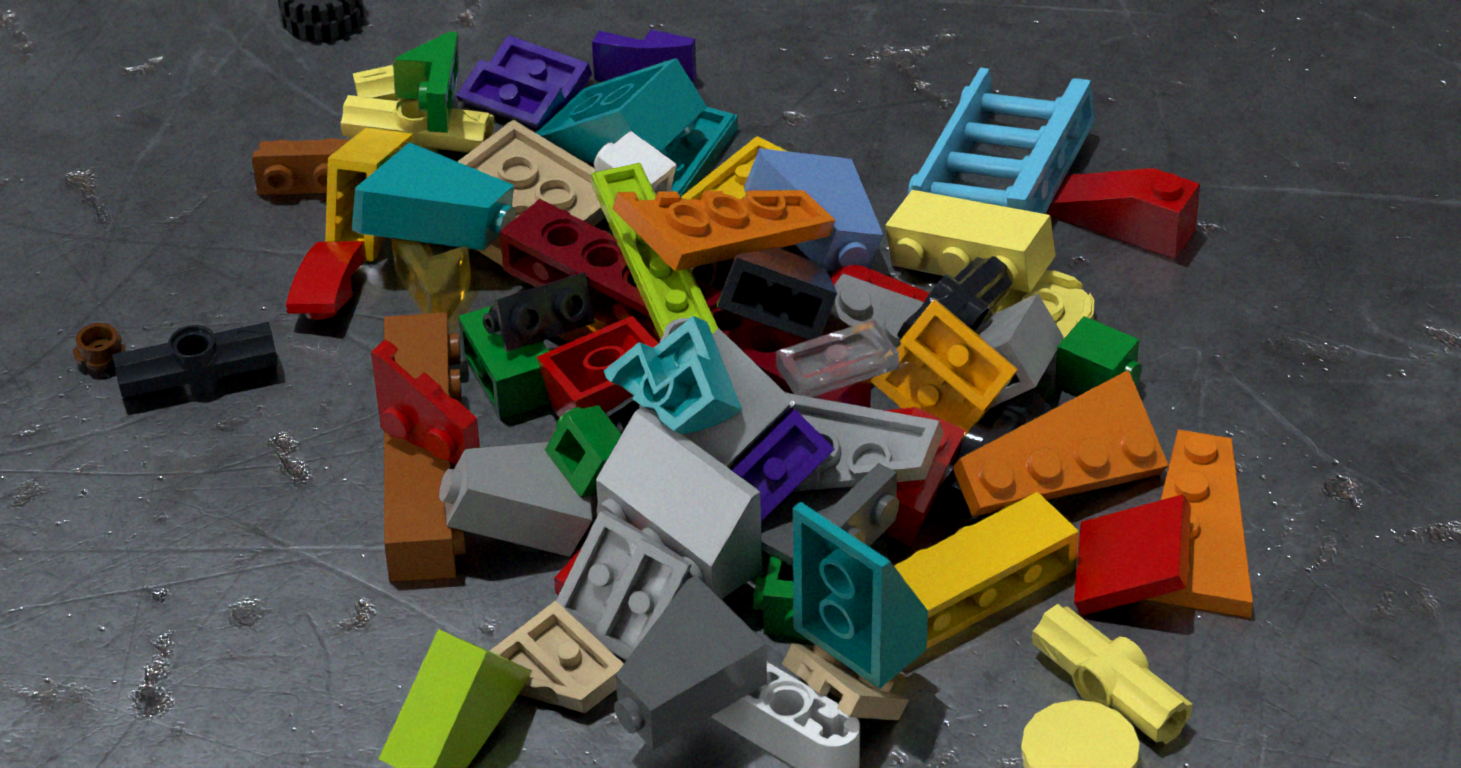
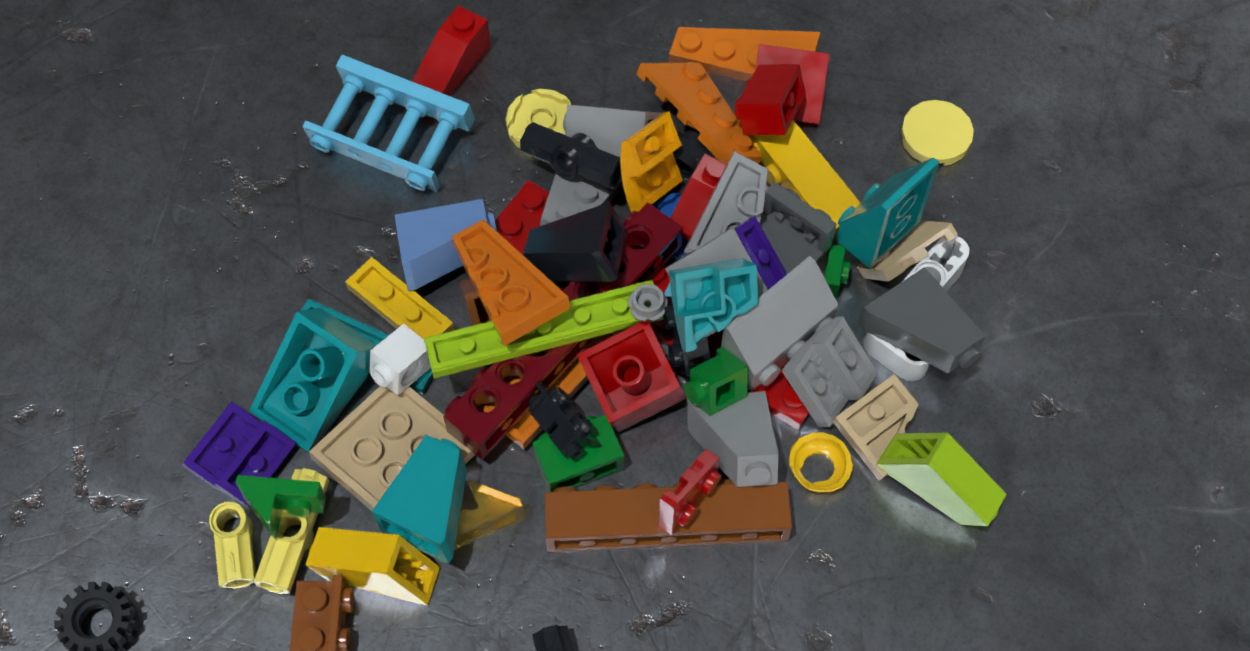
camera: 90 degrees left, 20 degrees up
red slope [286,241,367,320] -> none
dark purple slope [592,29,697,82] -> none
clear plate [776,319,899,397] -> none
light yellow brick [885,190,1056,293] -> none
light yellow piece [1032,604,1193,745] -> none
green brick [1055,316,1142,396] -> none
none -> red brick [735,64,805,135]
none -> yellow piece [789,432,853,492]

